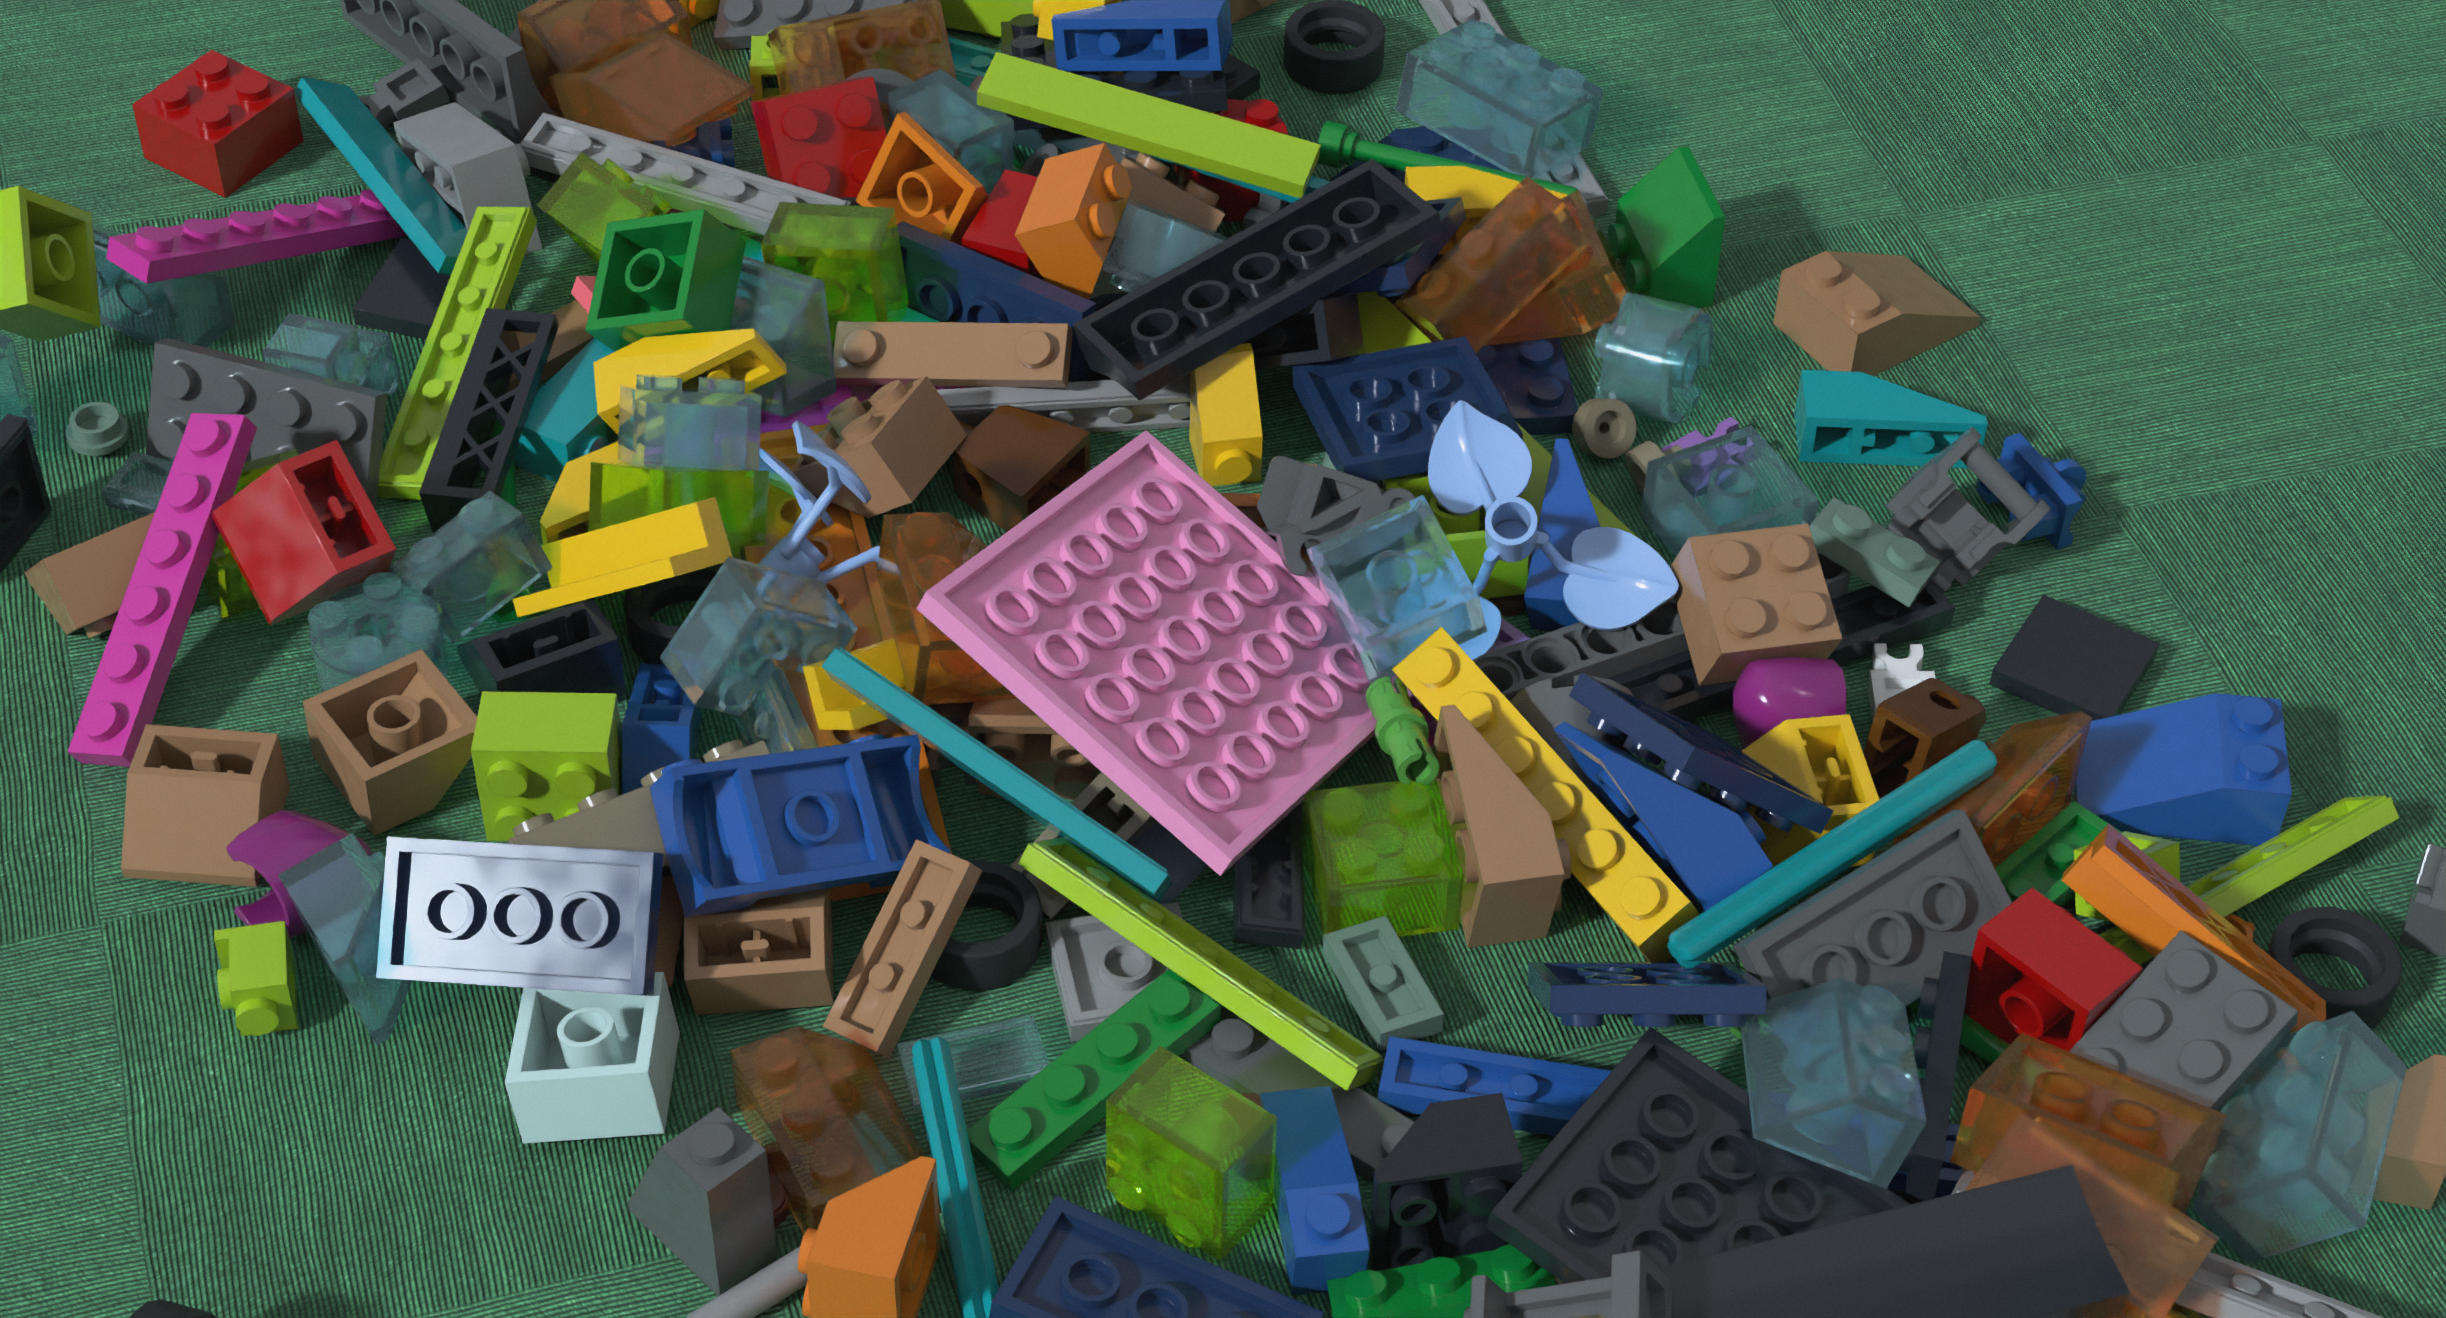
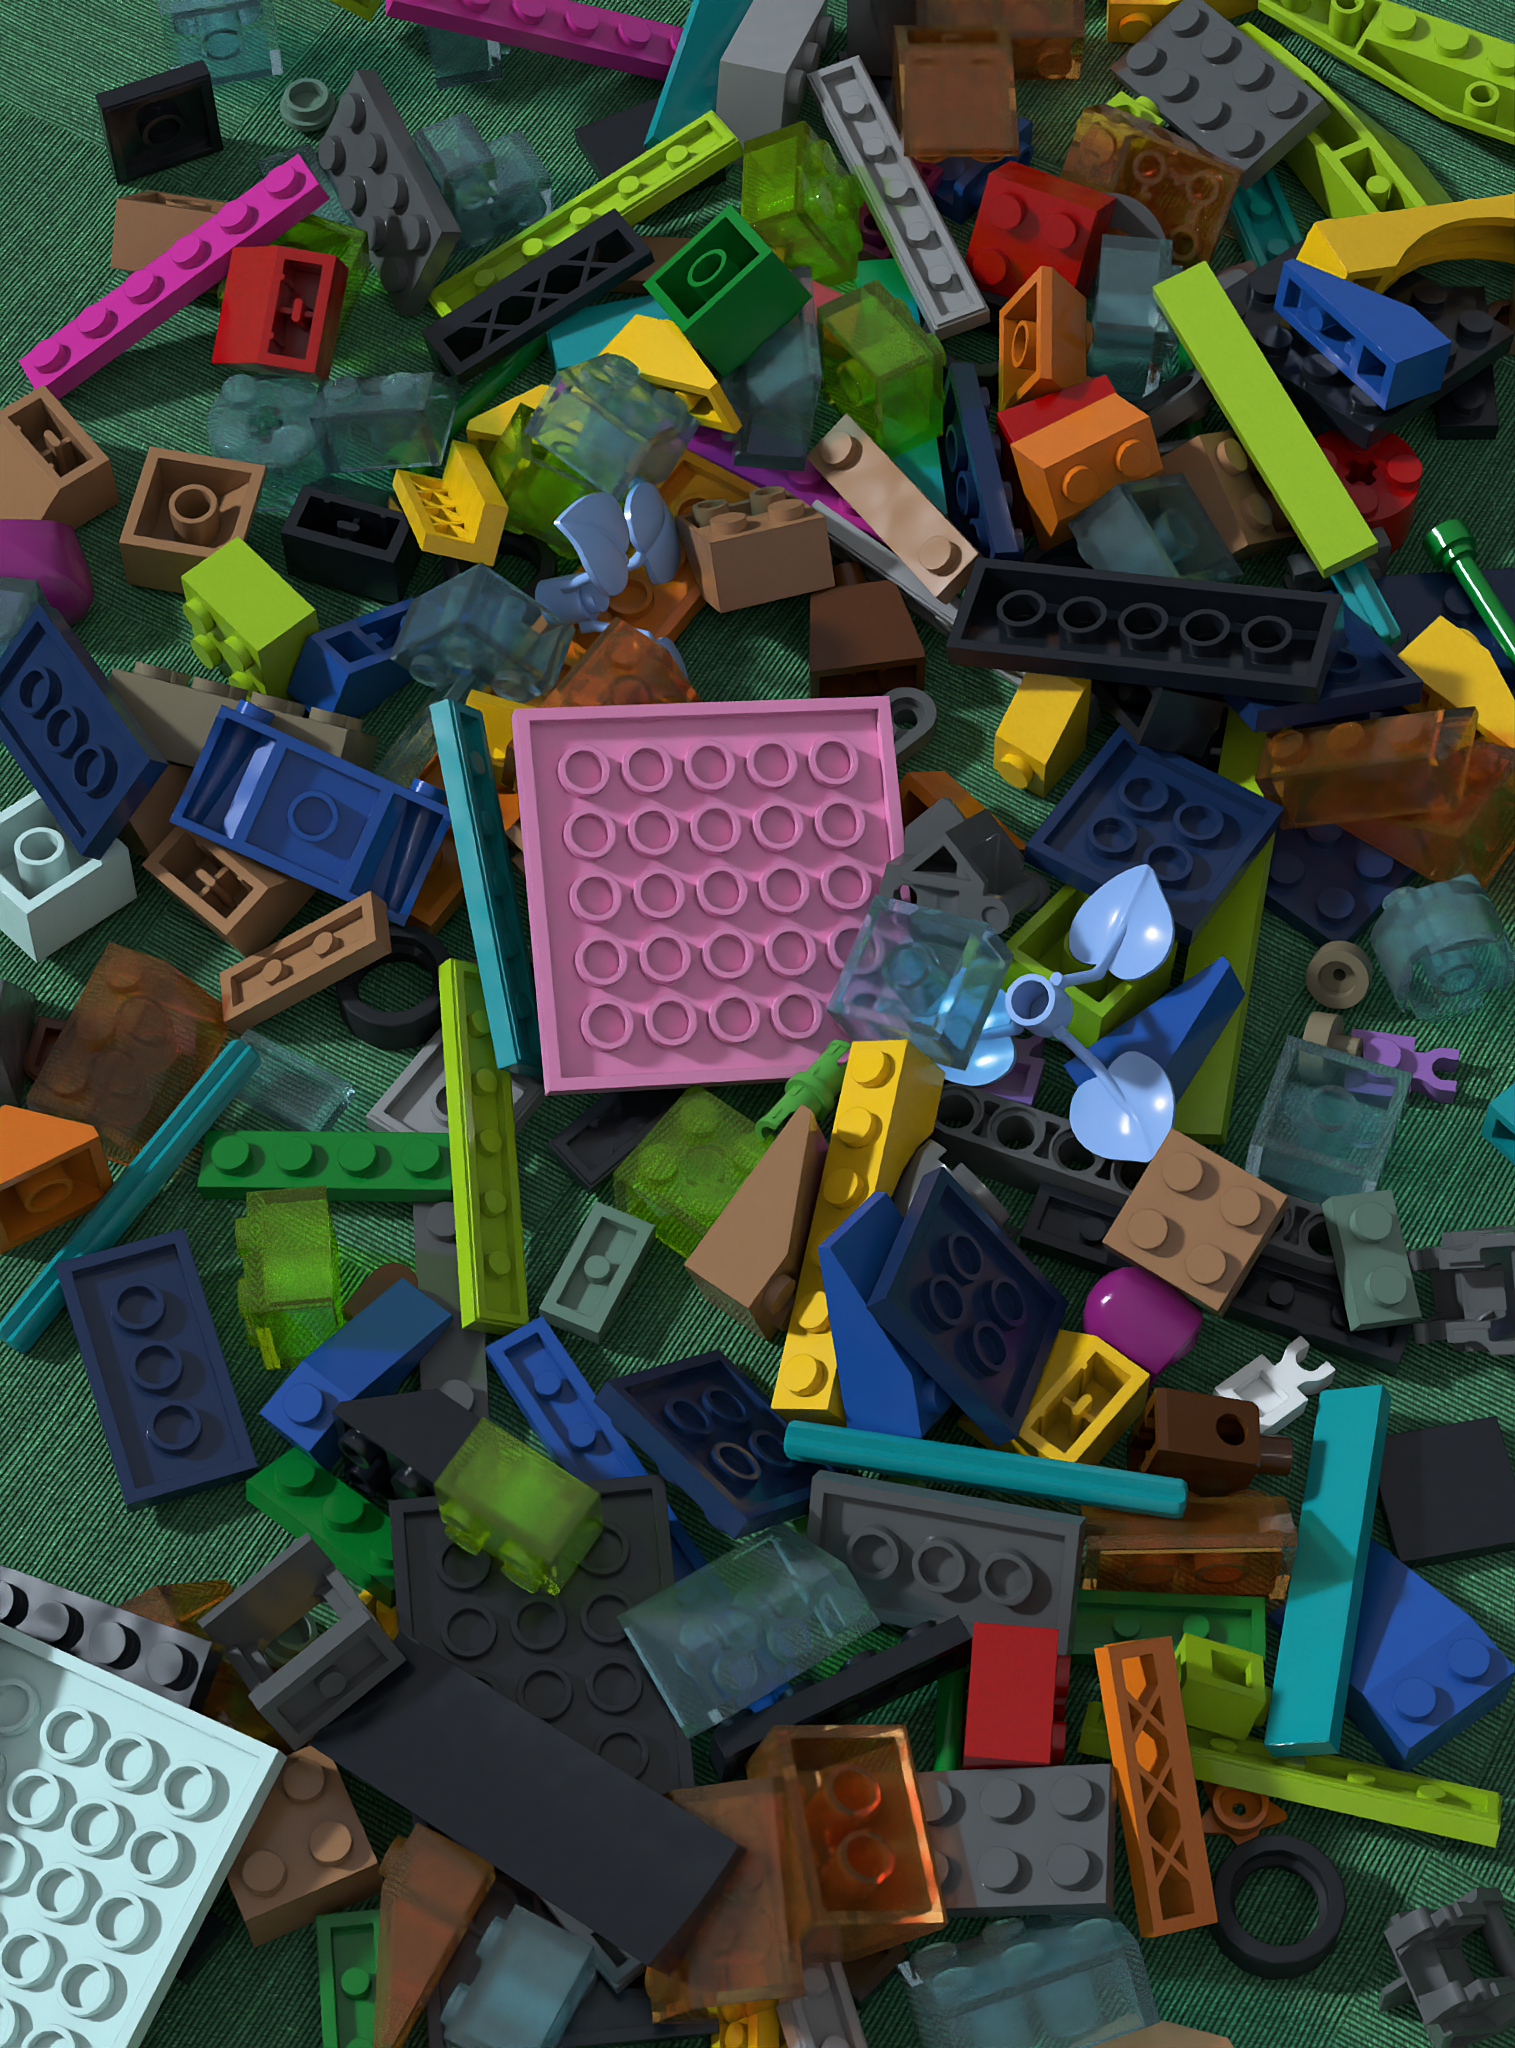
camera: 50 degrees right, 15 degrees up
none -> clear neon green brick [434,1417,604,1597]
none -> teal tile [1264,1384,1392,1757]

